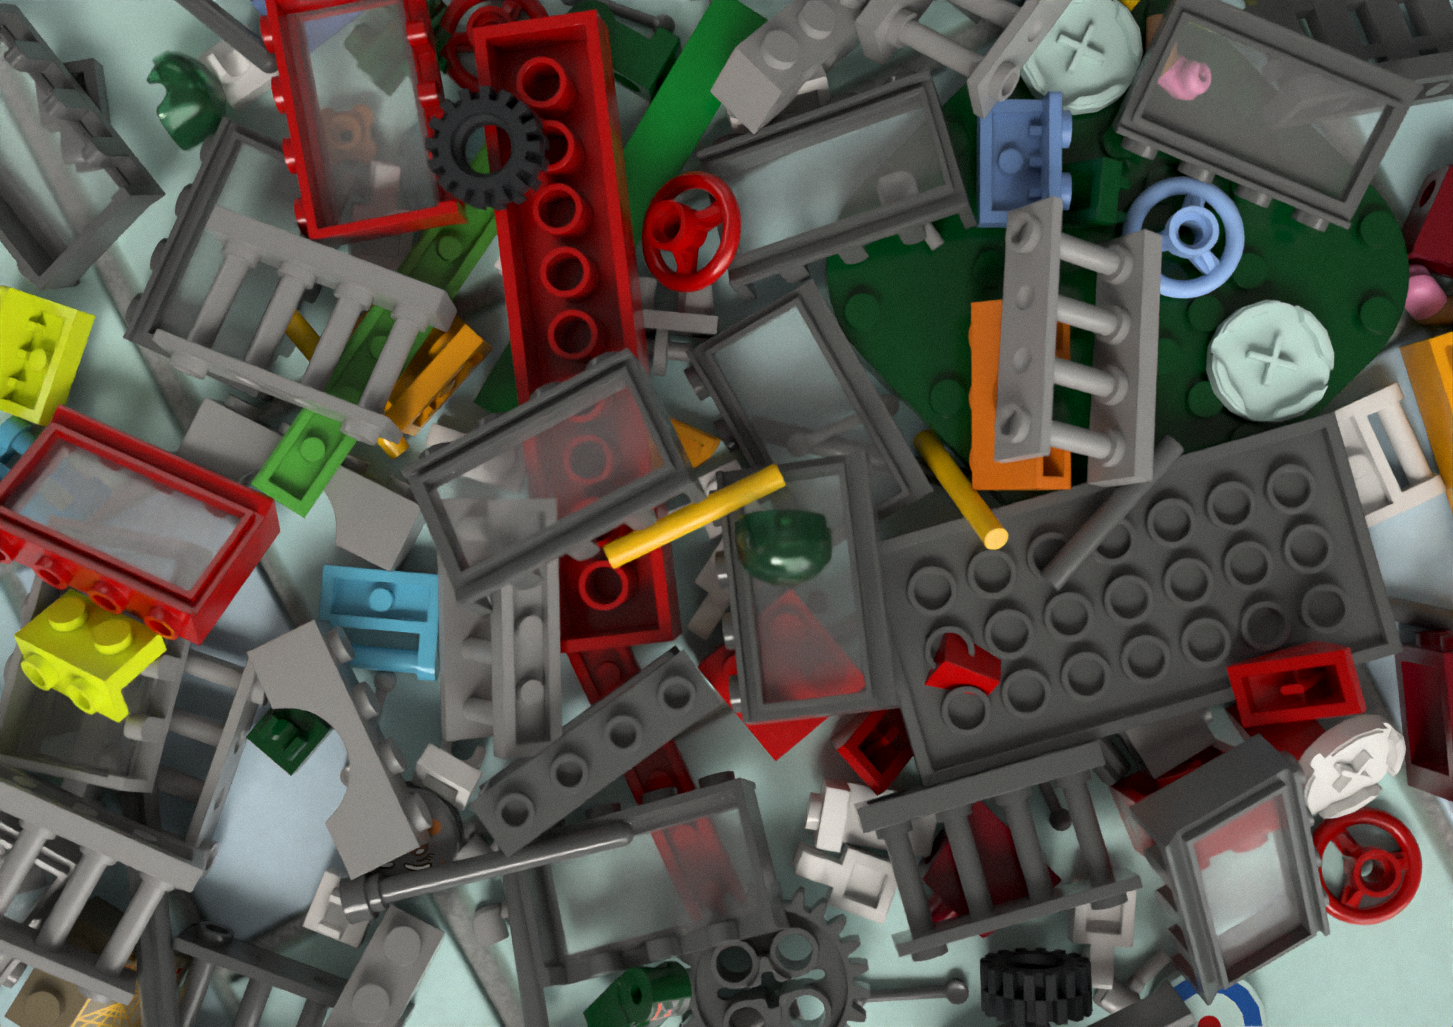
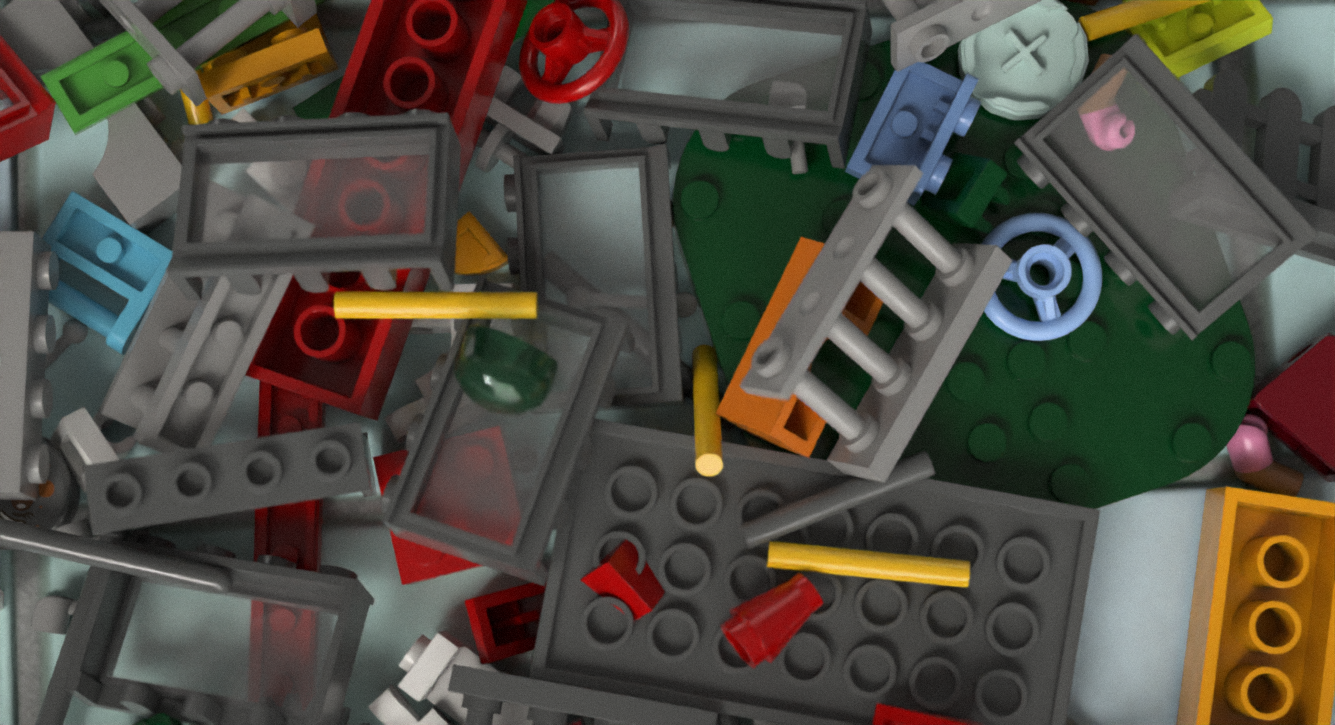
camera: 25 degrees right, 5 degrees down
light aqua tile [1206,300,1334,423] -> none
white plate [1322,381,1447,528] -> none
none -> red cone [721,573,824,668]
none -> yellow bar [767,541,970,588]

